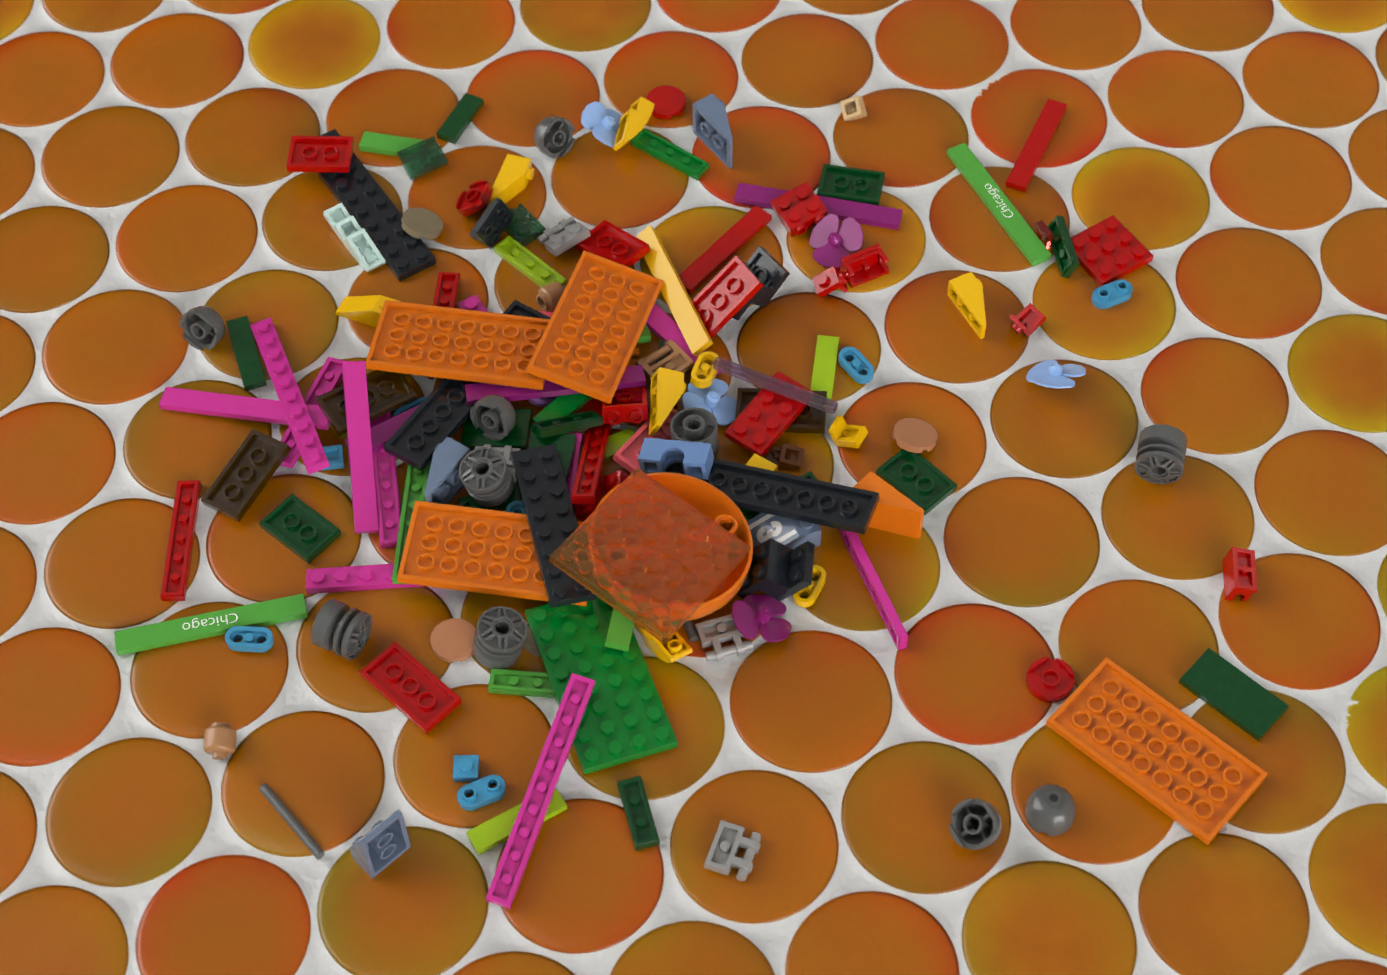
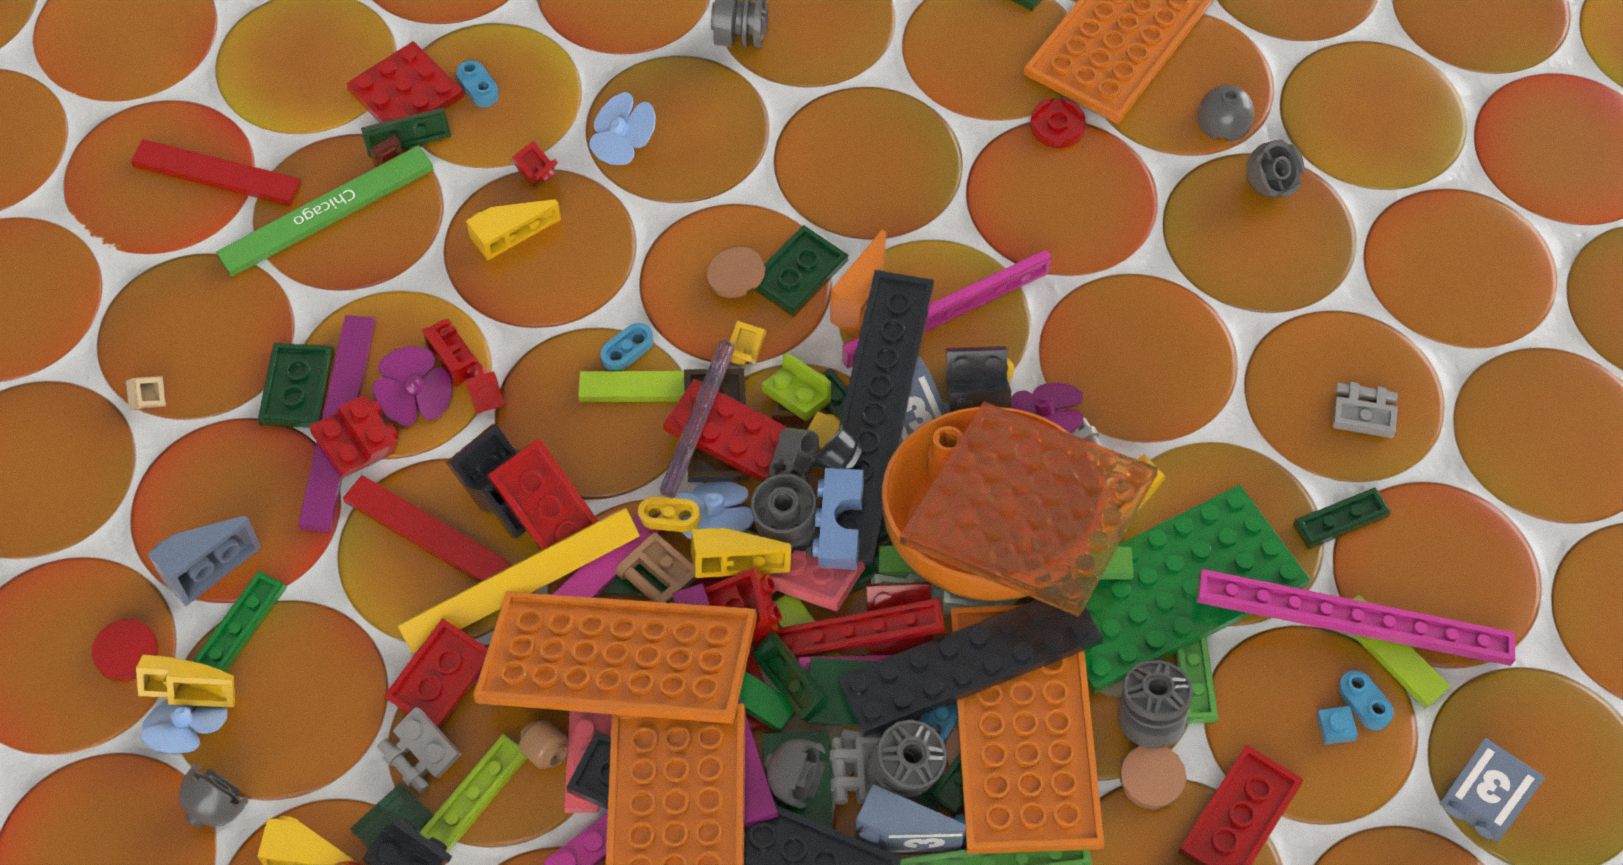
camera: 100 degrees left, 5 degrees up
none -> lime bracket [762,353,831,421]
none -> dark grey piece [769,427,819,482]
none -> black piece [804,421,862,476]

